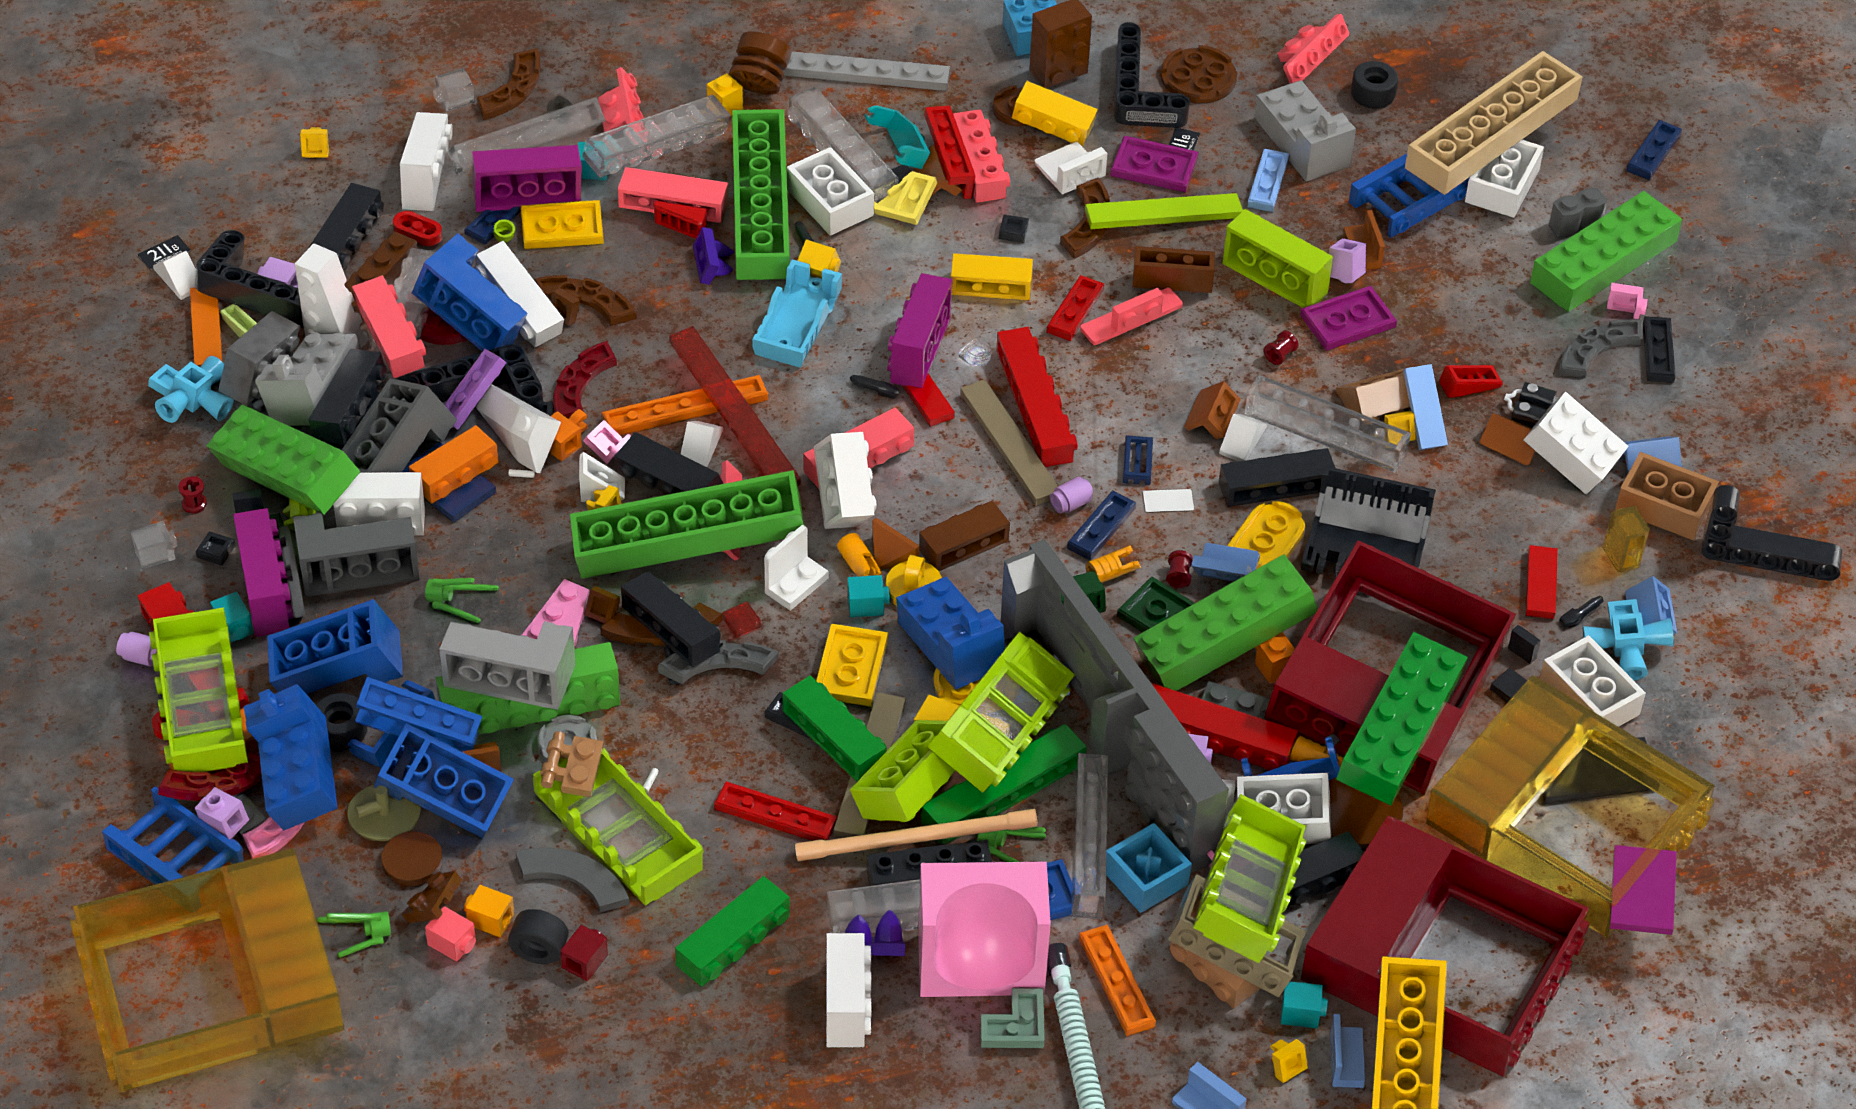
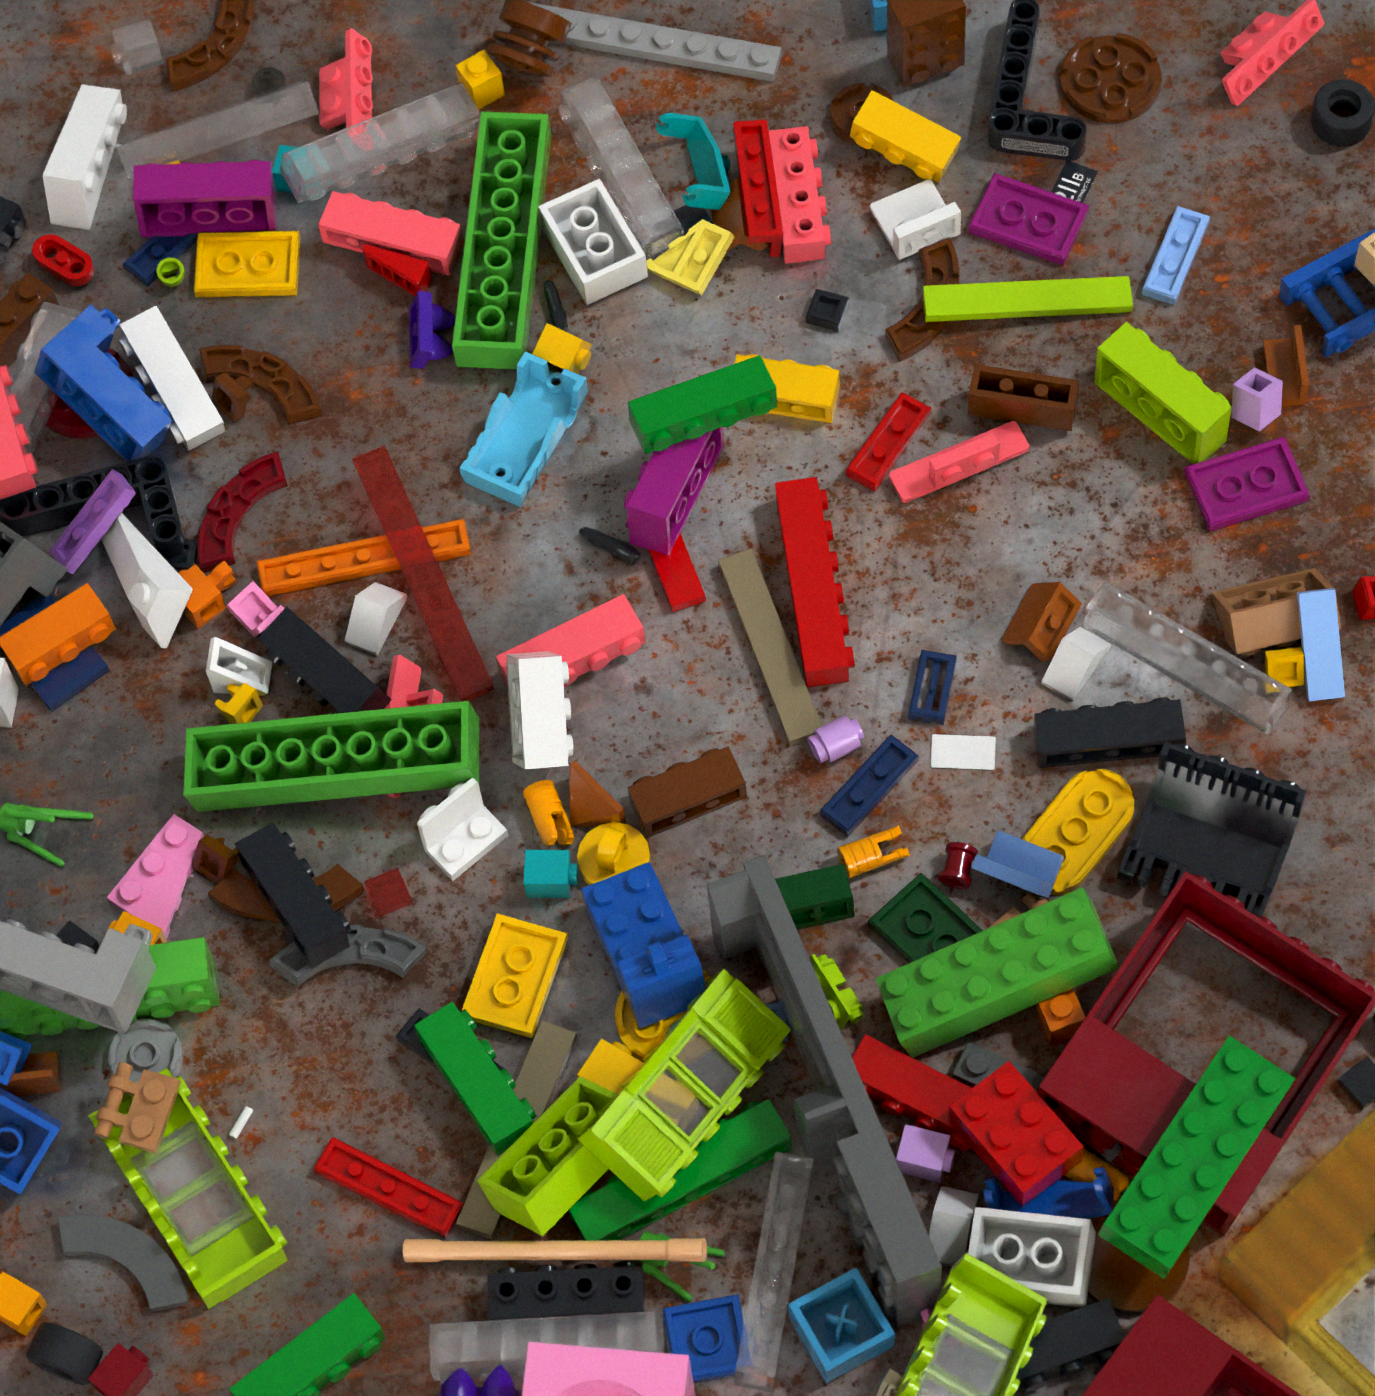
camera: 15 degrees right, 15 degrees up
white piece [509,469,535,478] -> none
clear tile [959,337,992,367] -> none
light grey hinge [1254,80,1356,182] -> none
dark red bush [1263,330,1299,365] -> none
none -> green brick [628,355,777,454]
none -> red brick [949,1061,1084,1207]

